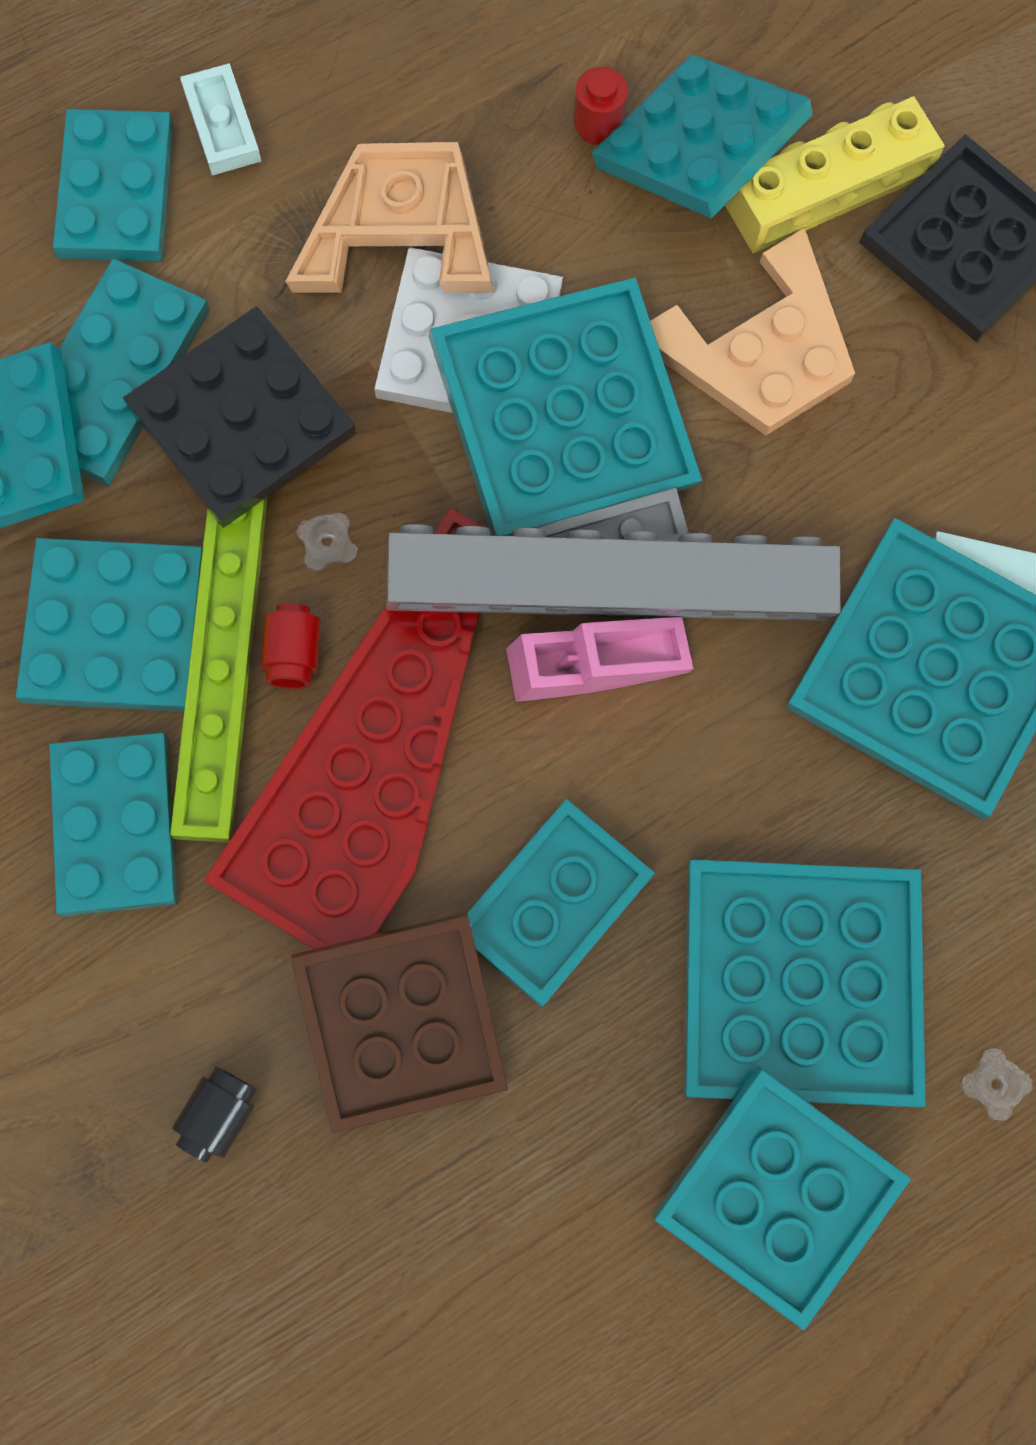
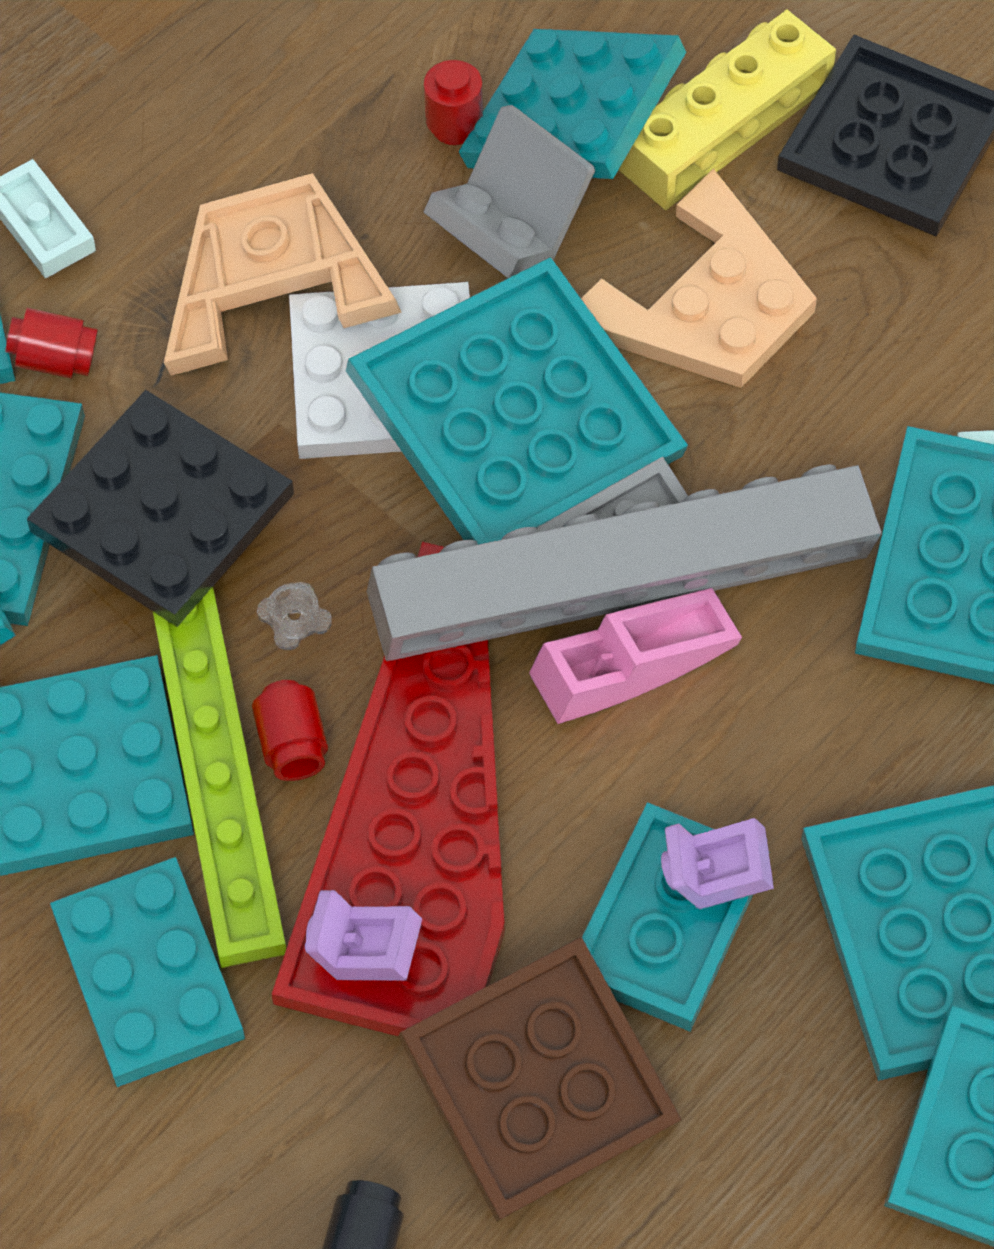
camera: 10 degrees left, 15 degrees down
none -> red brick [5,307,98,379]
none -> lavender bracket [305,890,422,981]
none -> light grey bracket [424,105,595,278]
none -> lavender bracket [661,818,774,909]

